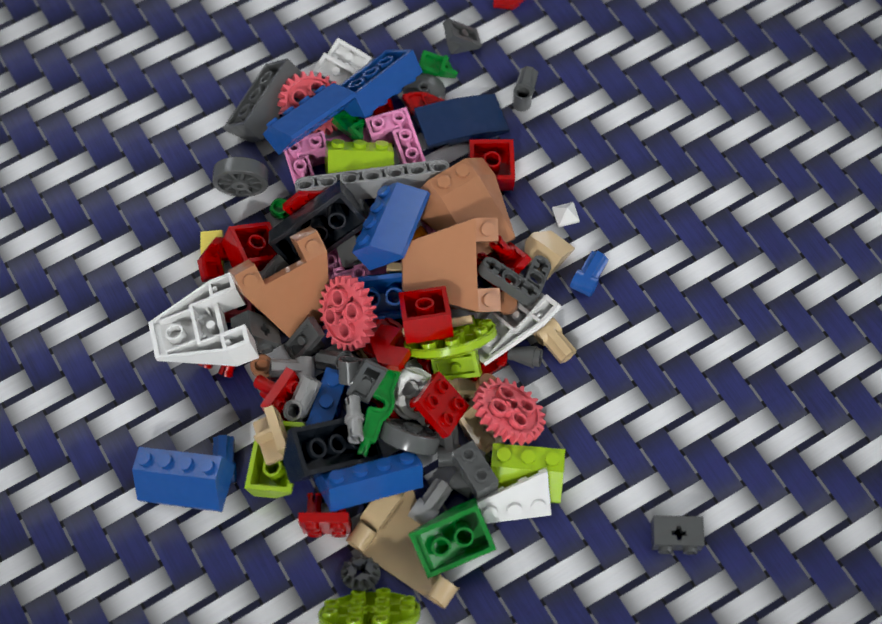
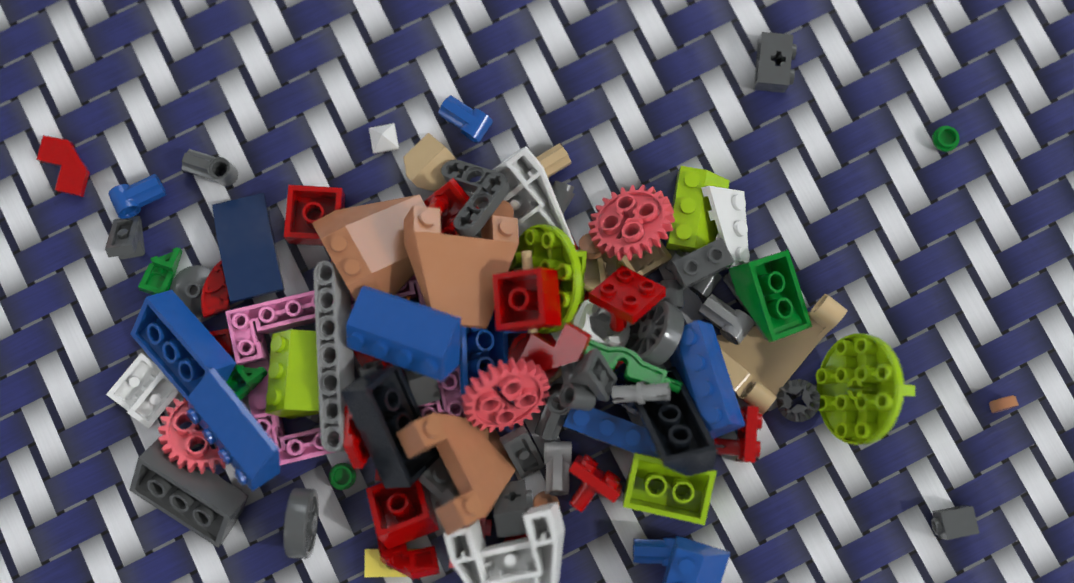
camera: 85 degrees left, 15 degrees up
tan panel [253,405,287,465] -> none
light grey piece [283,374,322,422] -> none
none -> blue piece [108,174,166,219]

